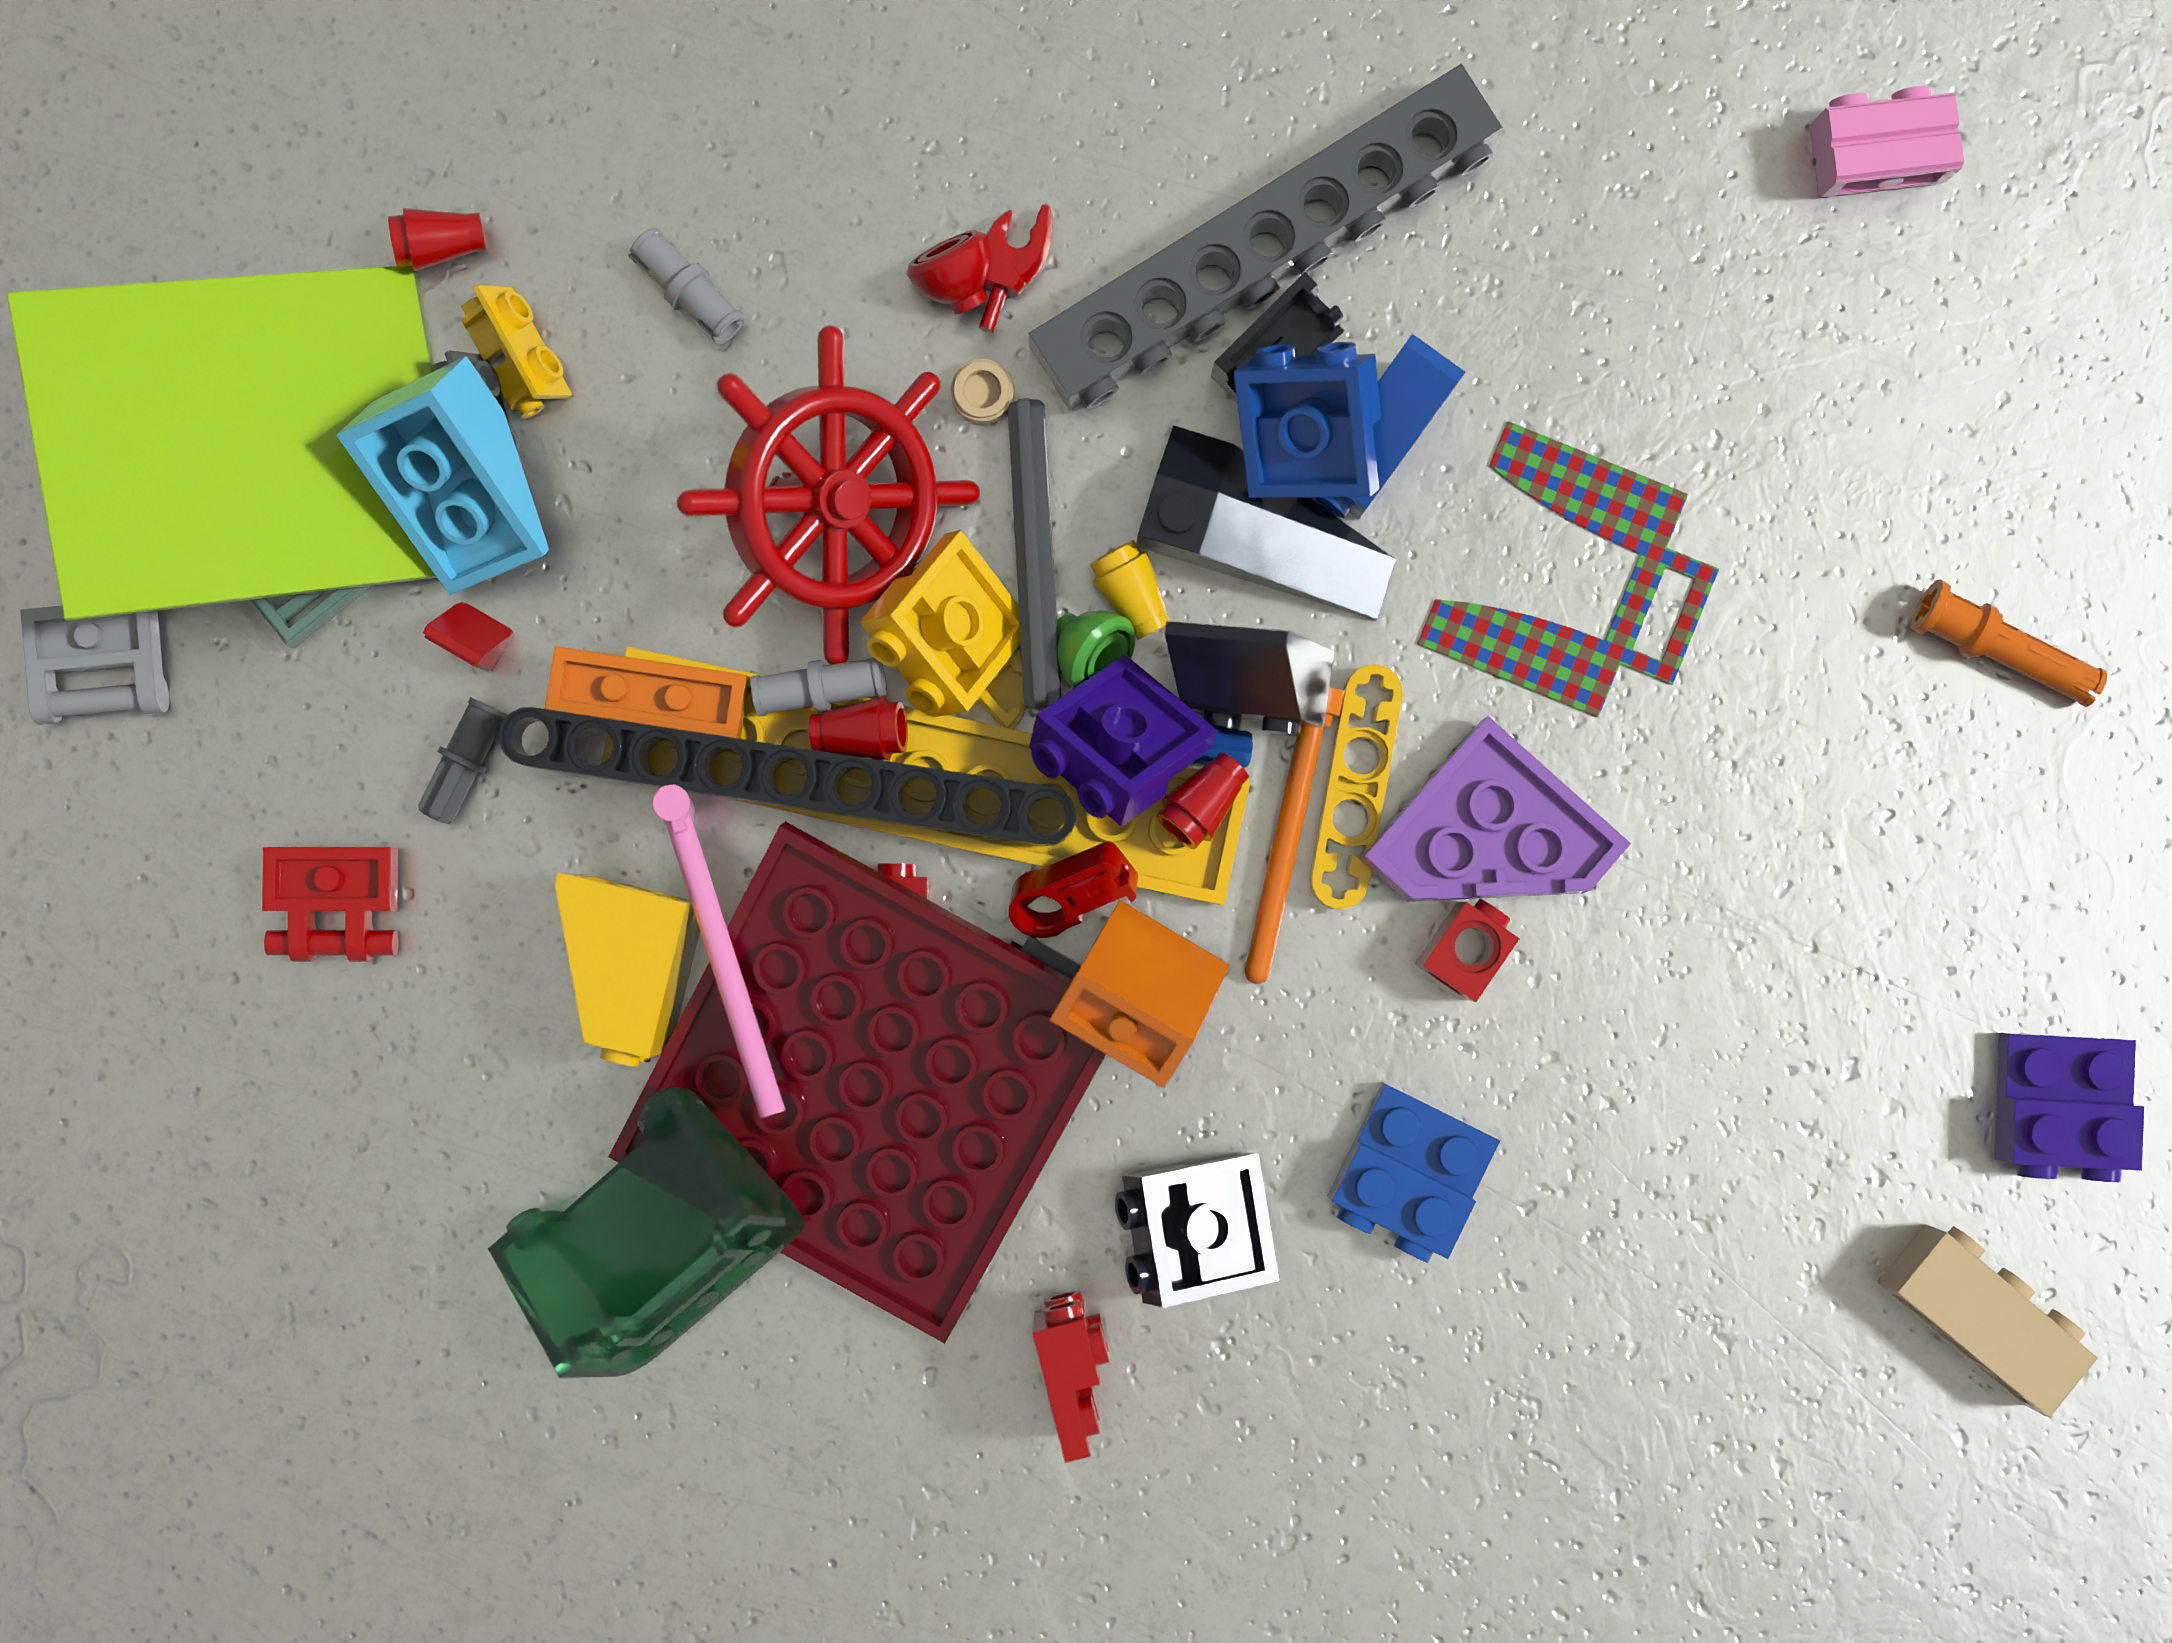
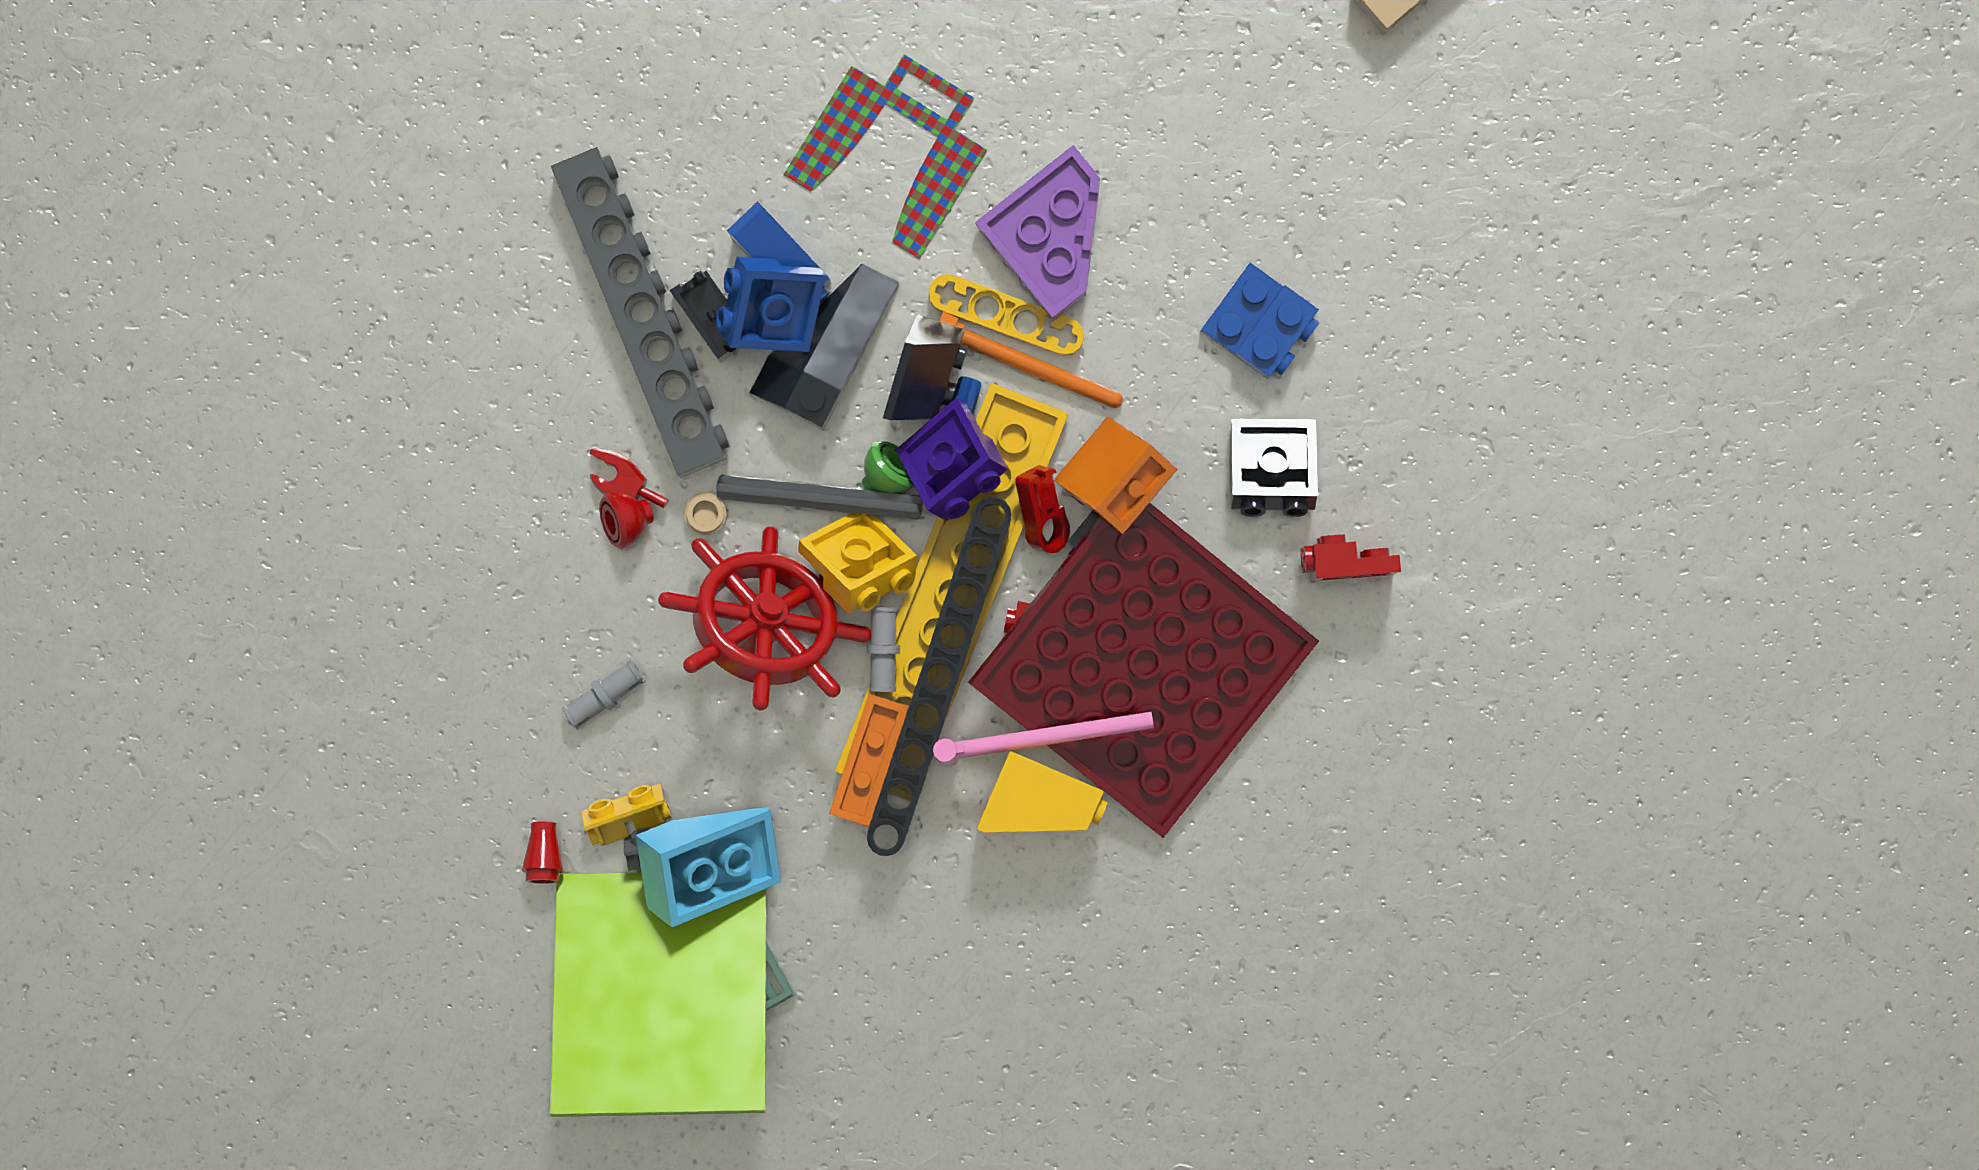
camera: 80 degrees left, 0 degrees up
light grey plate [20,606,169,725] -> none
red plate [262,847,399,962] -> none
dark grey axle [418,697,507,824] -> none
red slope [422,602,514,672] -> none
clear green windscreen [488,1087,805,1378] -> none
red cone [809,696,908,760] -> none
yellow tile [977,649,1027,730] -> none
yellow cone [1089,540,1171,639] -> none
red cone [1156,752,1249,849] -> none
red brick [1415,899,1520,1002] -> none

